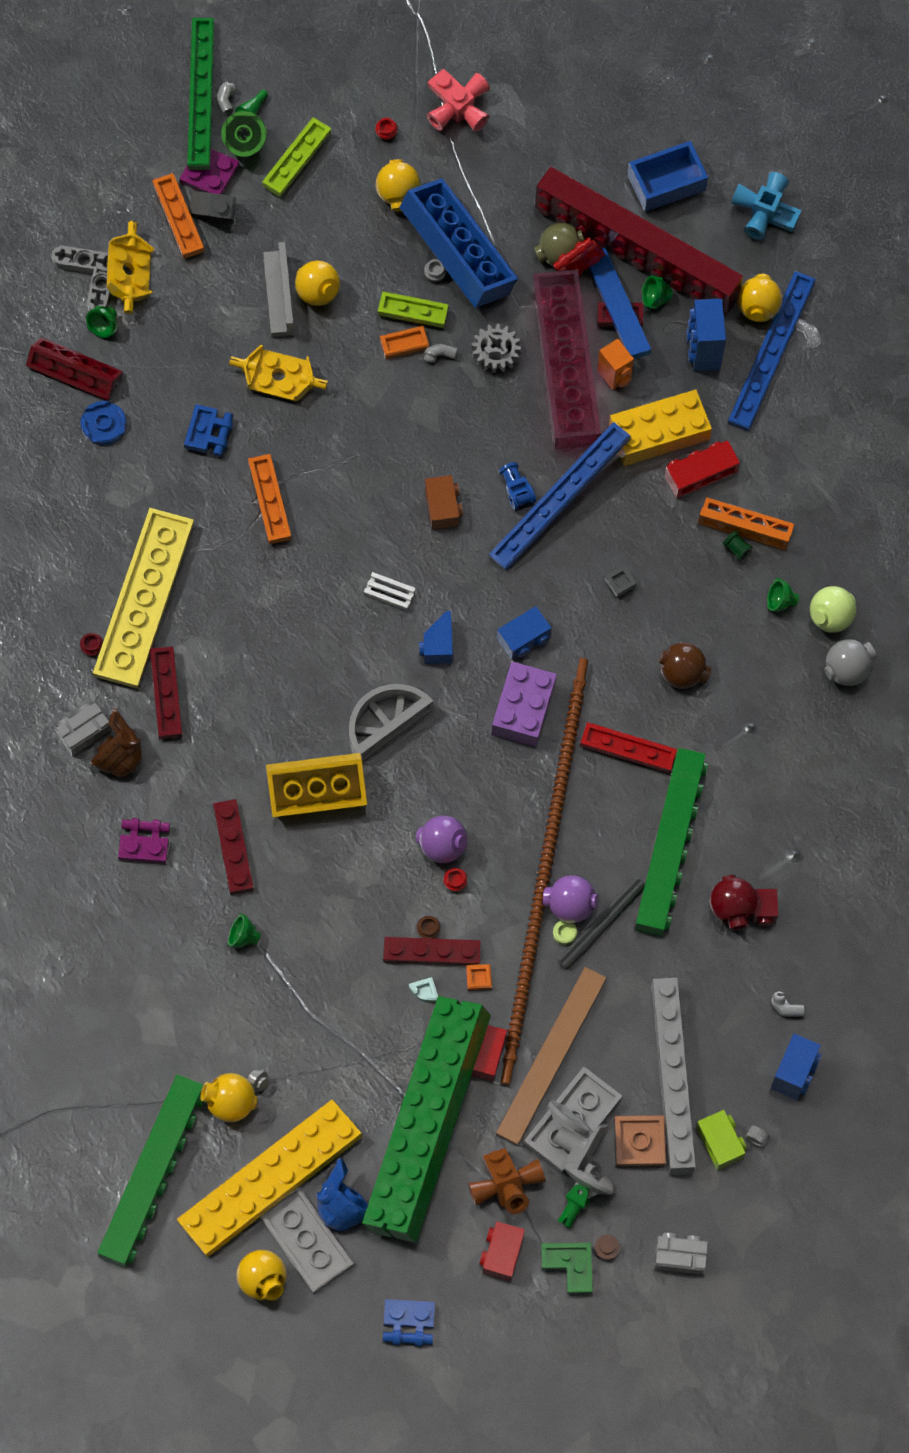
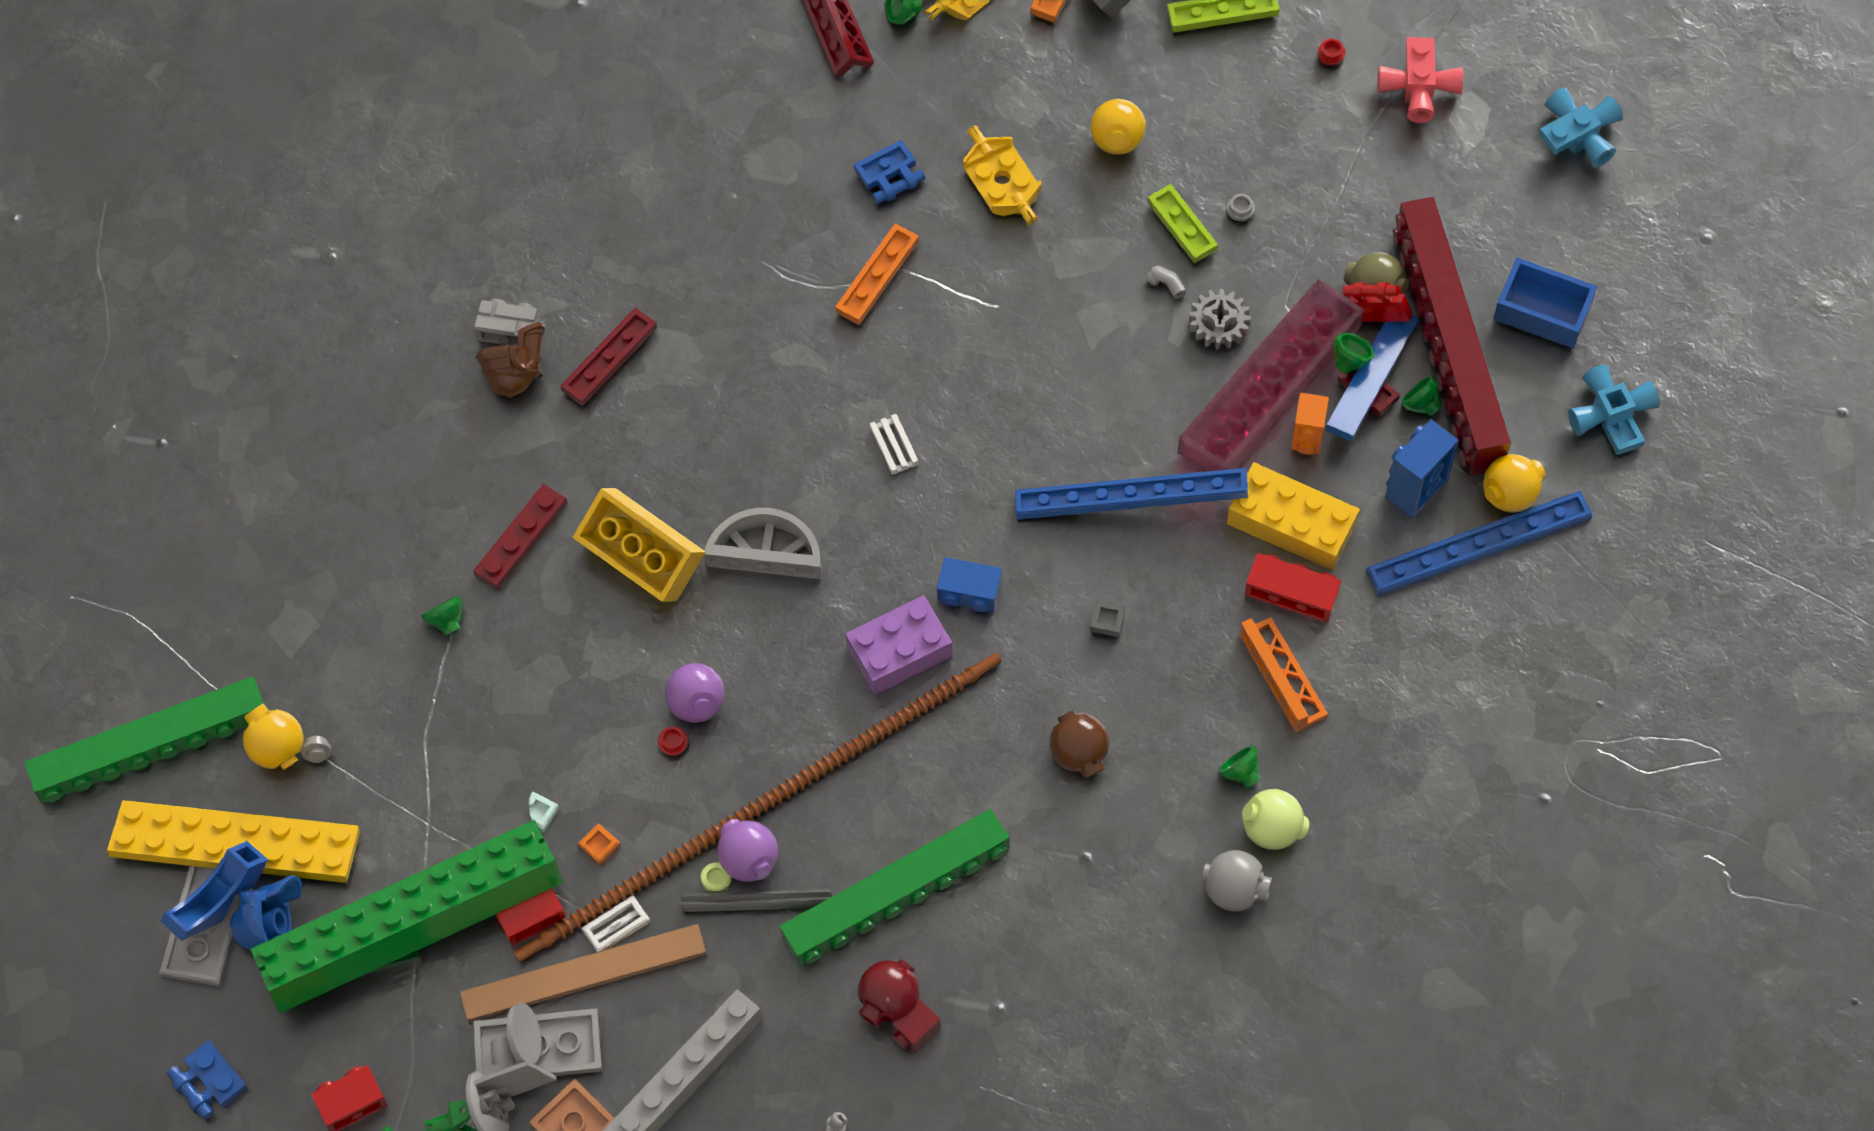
camera: 50 degrees right, 5 degrees down
blue tile [80,401,127,446] -> none
dark red plate [80,633,103,656] -> none
light yellow plate [93,508,194,689] -> none
magenta plate [118,818,170,864] -> none
yellow brick [237,1250,286,1301] -> none
light grey fence [263,242,294,337] -> none
yellow brick [376,159,420,211] -> none
orange tile [380,326,429,359] -> none
dark red plate [383,936,480,966] -> none
blue brick [400,178,518,308] -> none
reddish brown plate [417,916,441,938] -> none
blue slope [419,611,453,664] -> none
dark orange brick [425,475,463,530] -> none
dark orange brick [468,1148,546,1214] -> none
blue connector [499,462,536,510] -> none
red plate [580,722,677,773] -> none
dark green bush [722,531,753,561] -> none
clear arm [795,318,821,348] -> none
none -> blue arch [160,841,268,940]
none -> white tile [582,895,650,952]
none -> green piece [1333,333,1374,373]
none -> dark azure brick [1539,88,1623,167]

